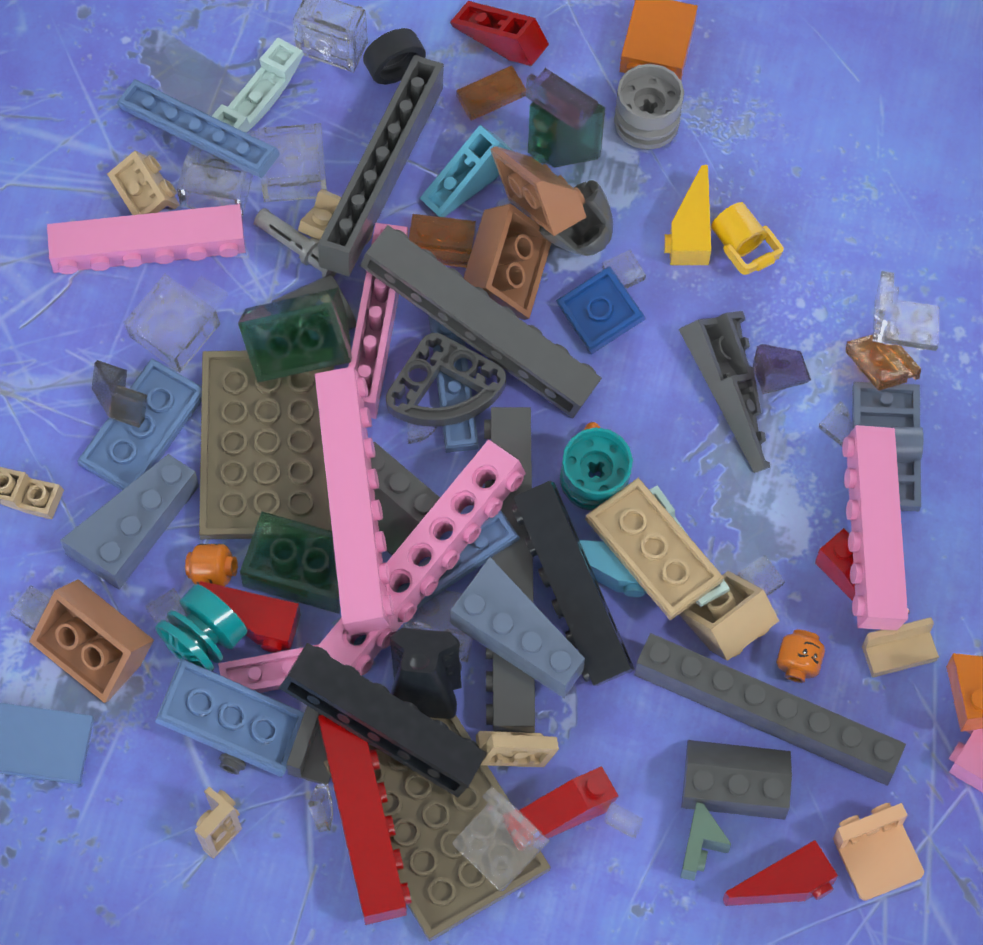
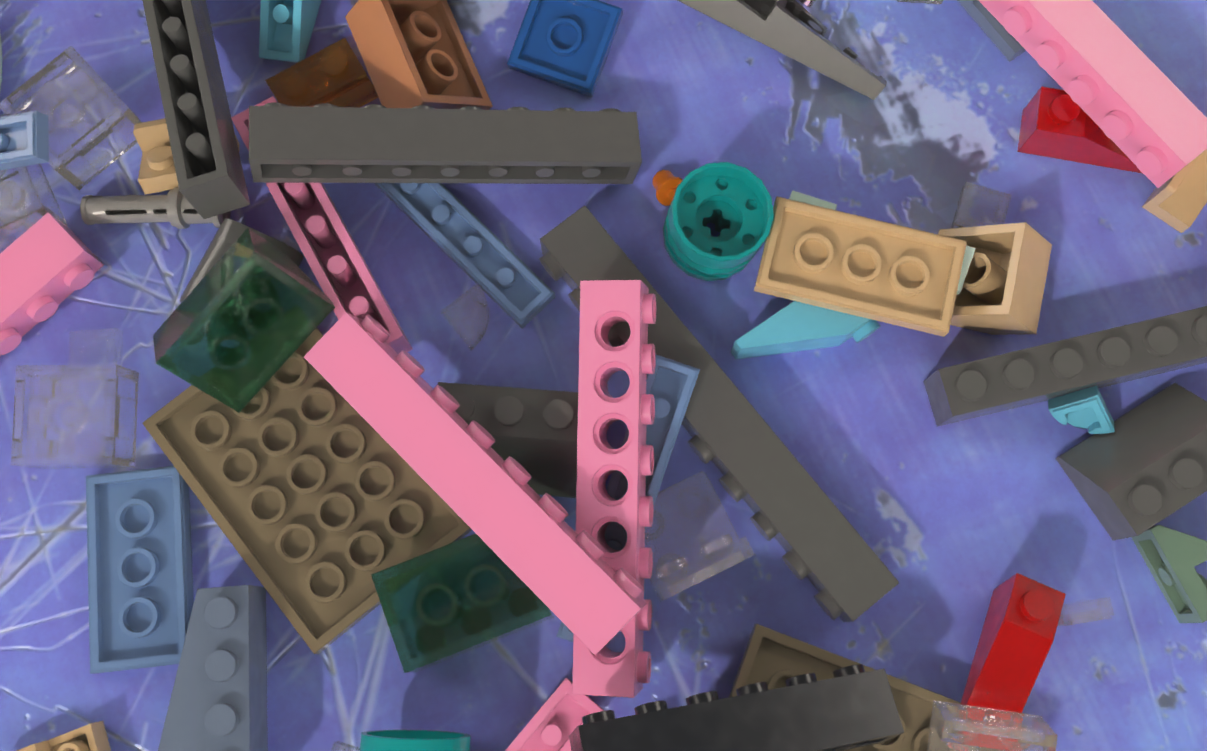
camera: 35 degrees left, 10 degrees up
clear smoke slope [92,360,148,428] -> none
orange head [185,544,238,586] -> none
red slope [199,581,301,653] -> none
dark grey beam [386,333,506,426] -> none
black piece [390,628,462,719] -> none
sand blue wedge [450,557,585,698] -> none
tan bracket [476,731,559,767] -> none
black brick [512,481,635,686] -> none
orange head [776,629,825,683] -> none
none -> medium azure tile [1048,385,1115,434]

